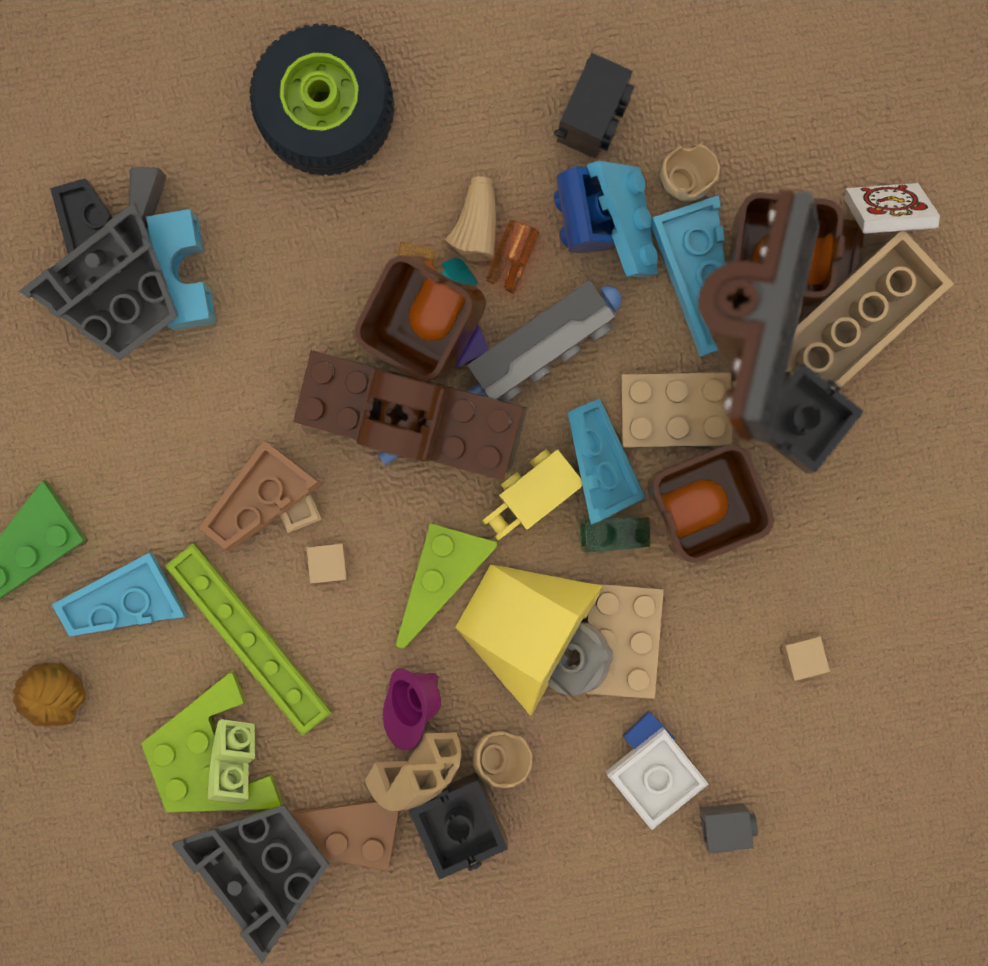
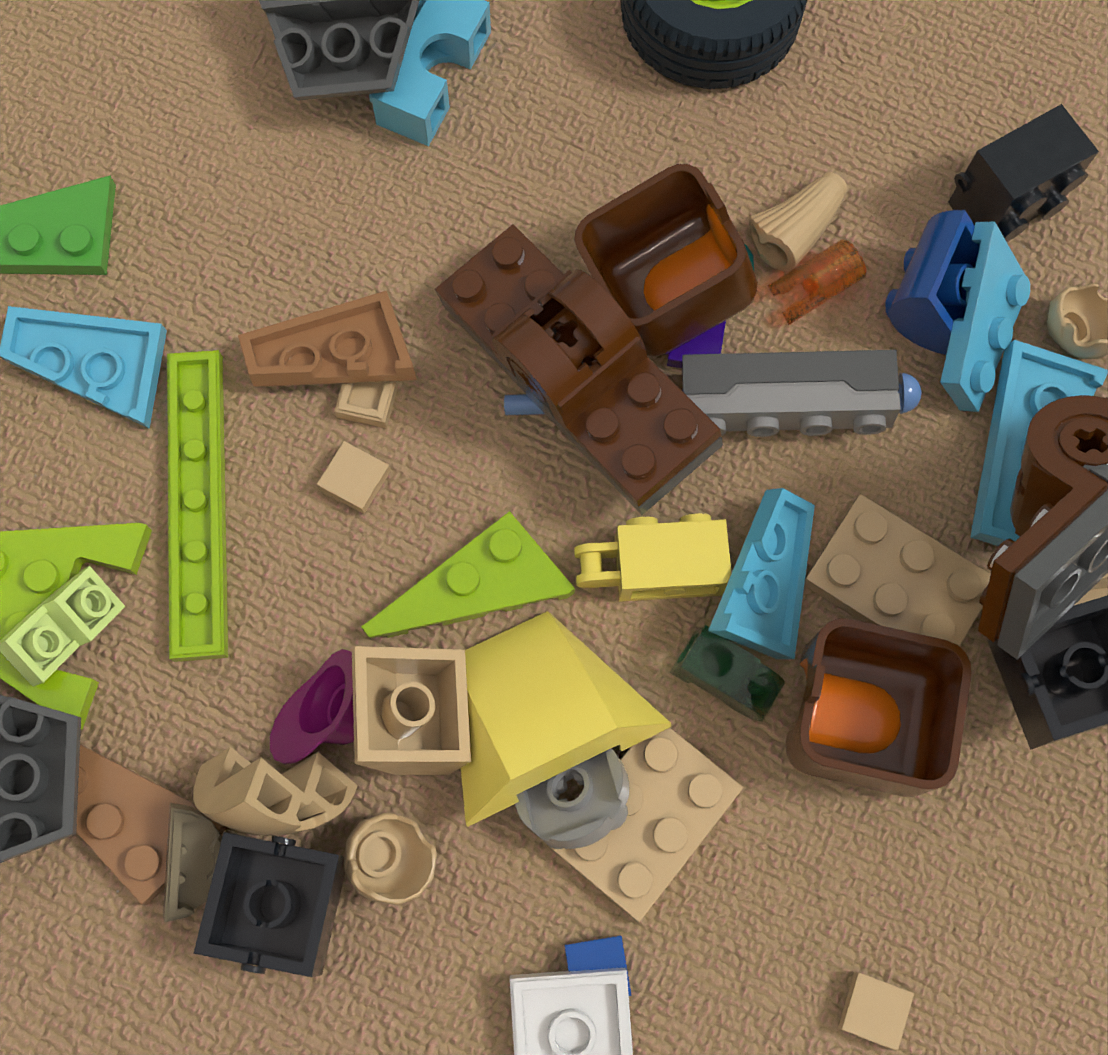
camera: 25 degrees right, 15 degrees down
none -> dark tan tile [163,803,222,922]
none -> tan slope [352,646,471,775]

